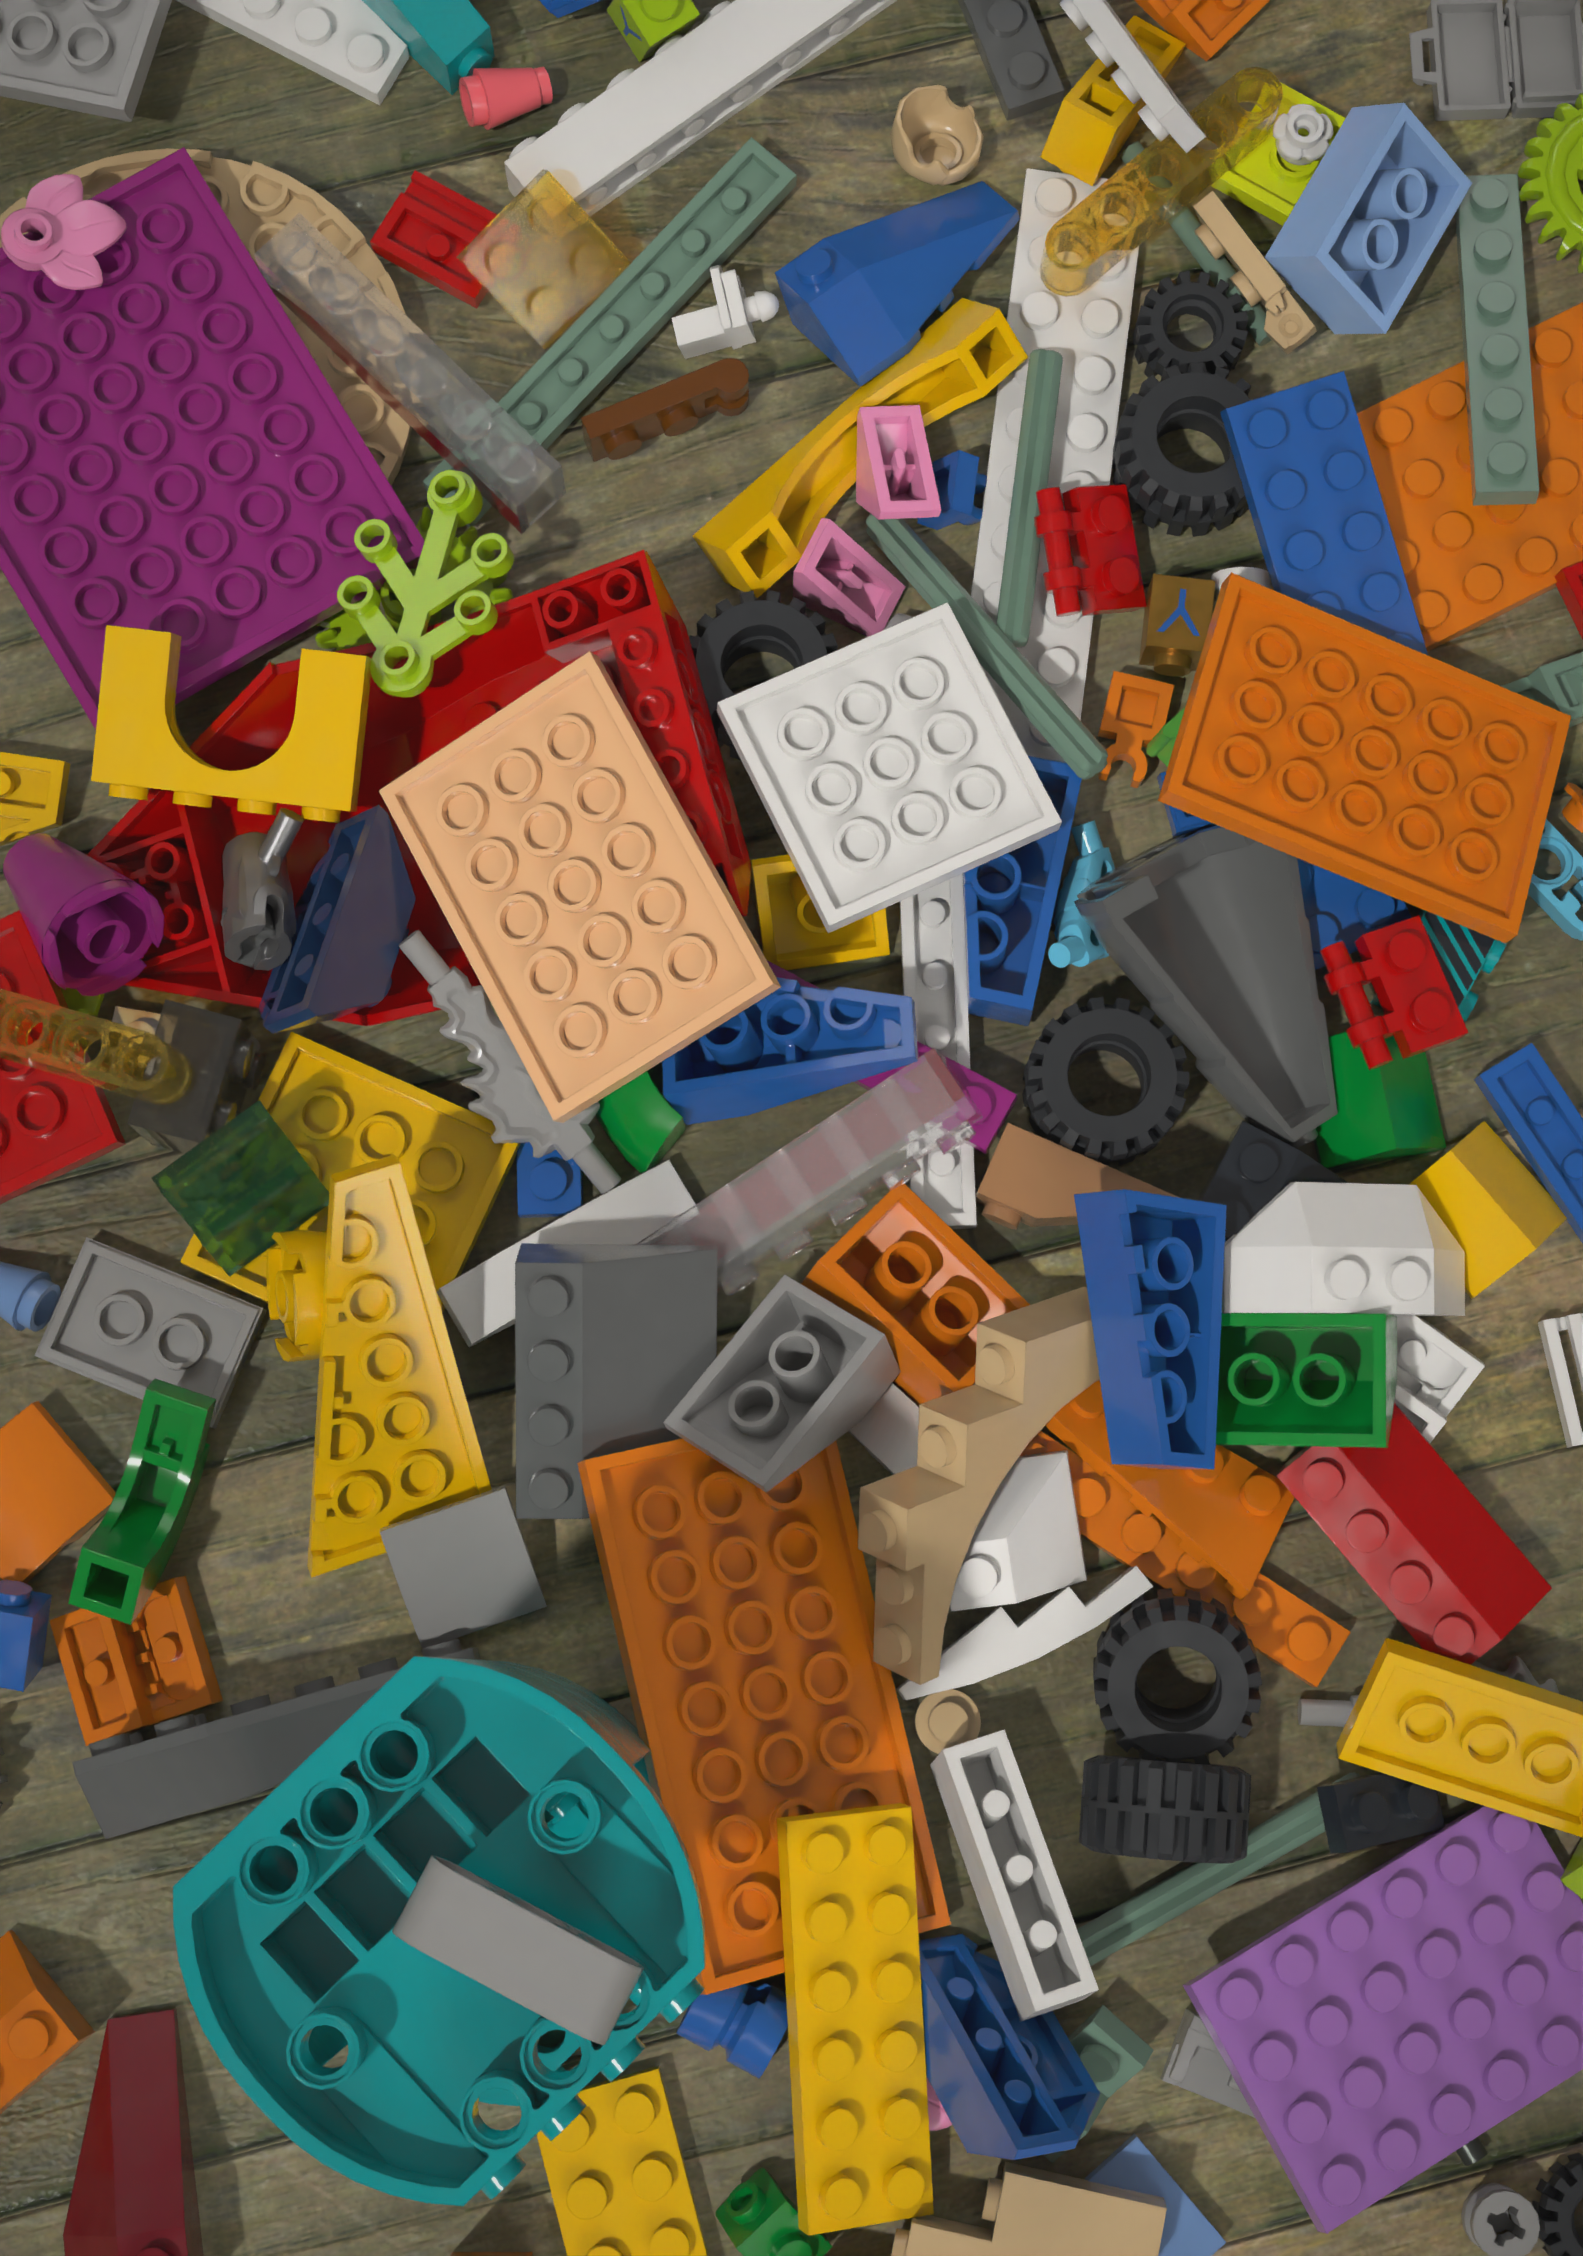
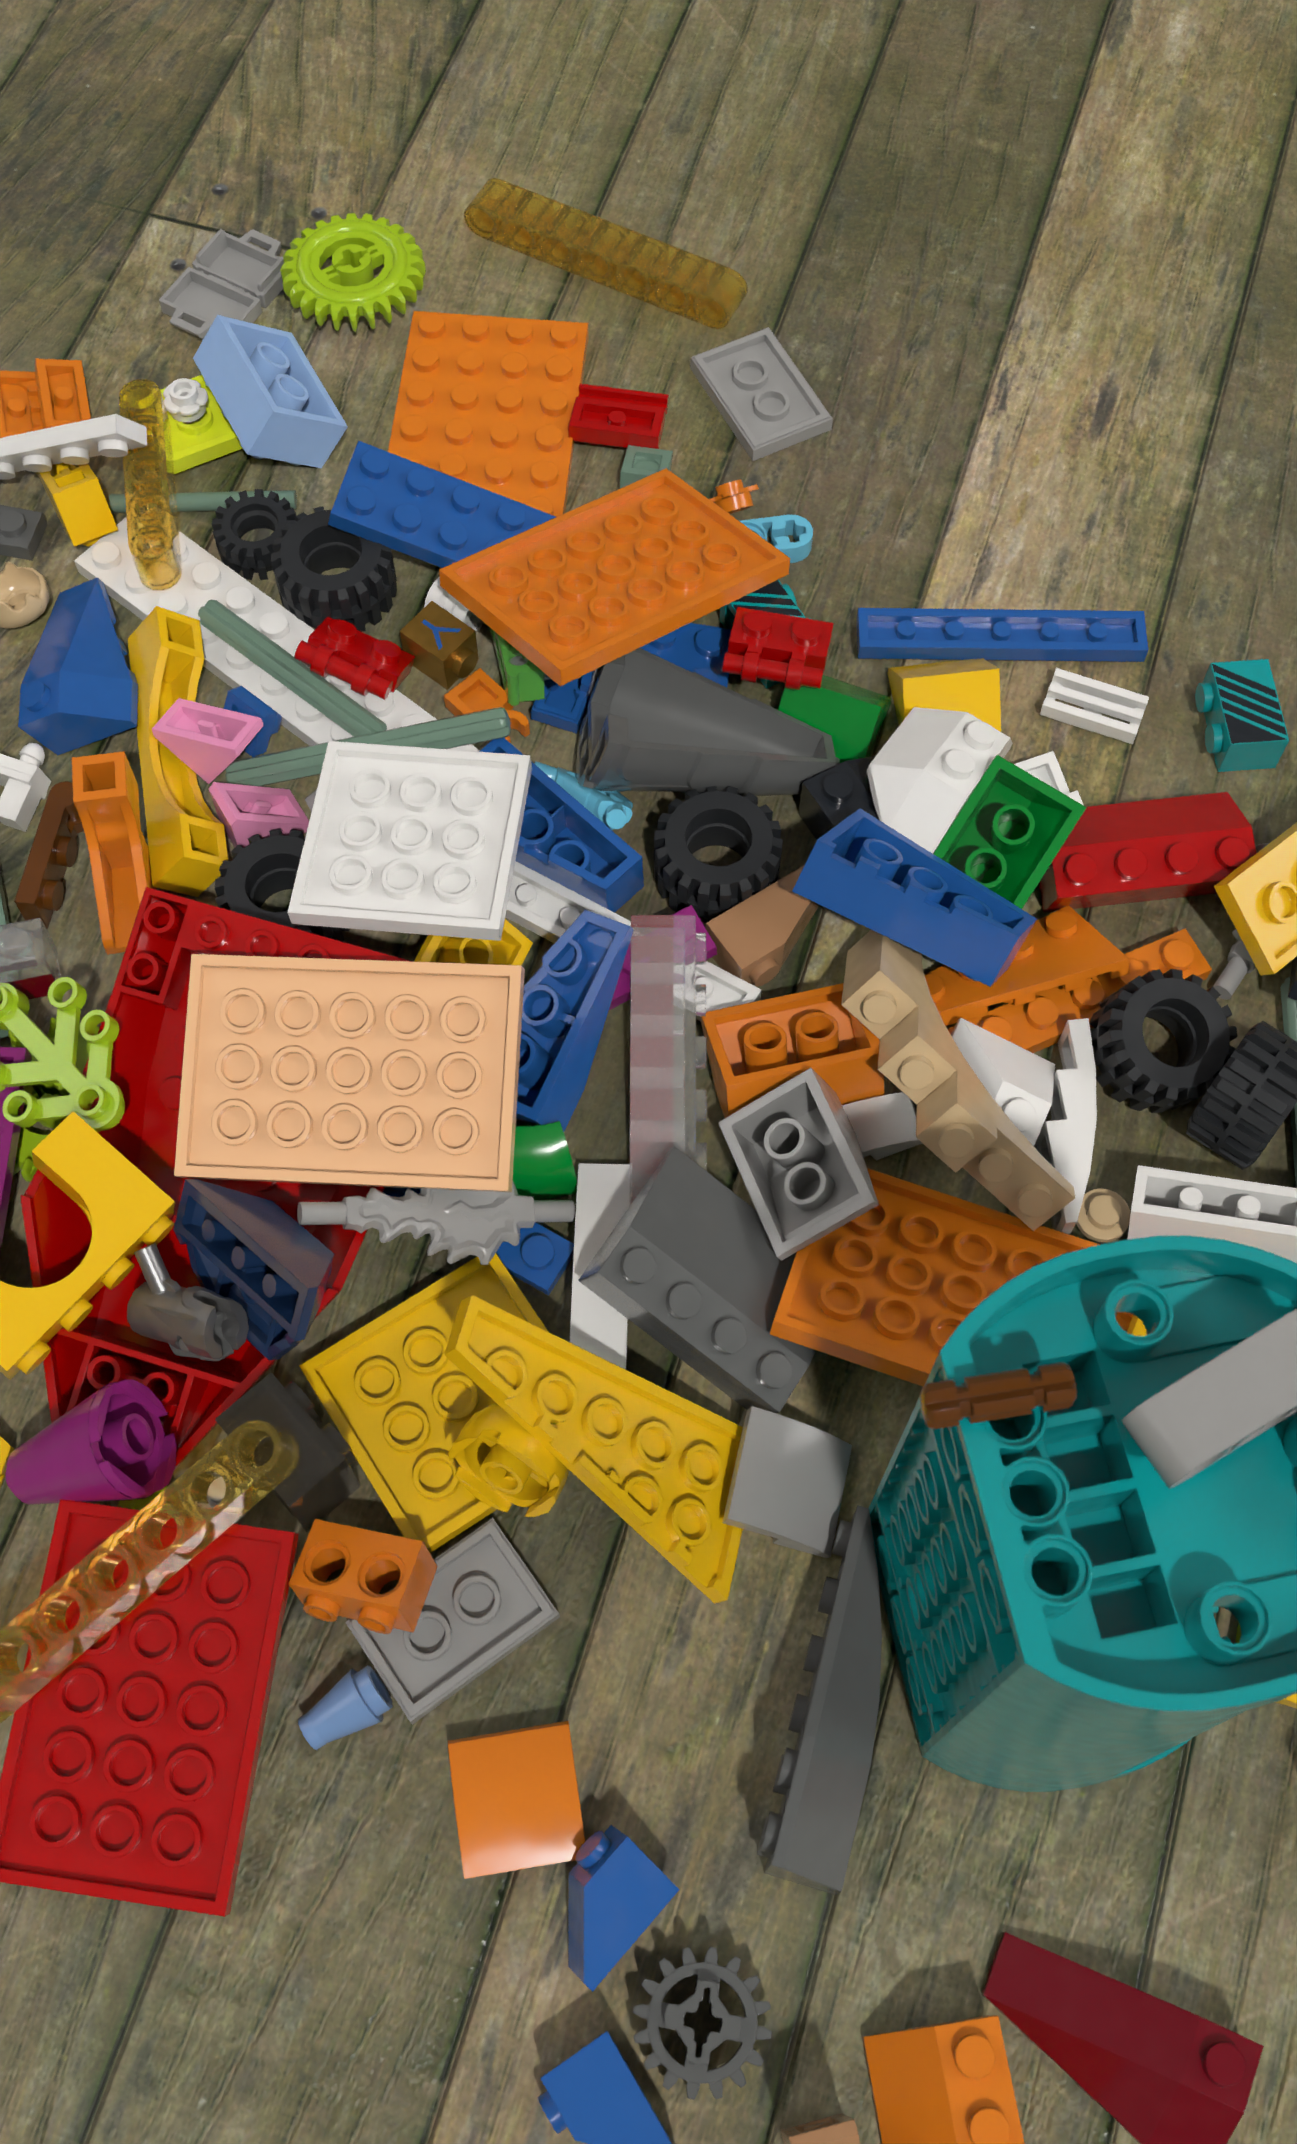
camera: 55 degrees left, 15 degrees down
orange slope [49,1576,223,1746] -> none
green arch [68,1378,216,1625] -> none
clear green slope [152,1100,329,1276] -> none
tan hinge [1193,191,1317,354] -> none
sand green plate [1455,174,1539,506] -> none
none -> orange arch [72,751,156,955]
none -> orange brick [289,1519,438,1634]
none -> reddish brown axle [920,1362,1077,1429]

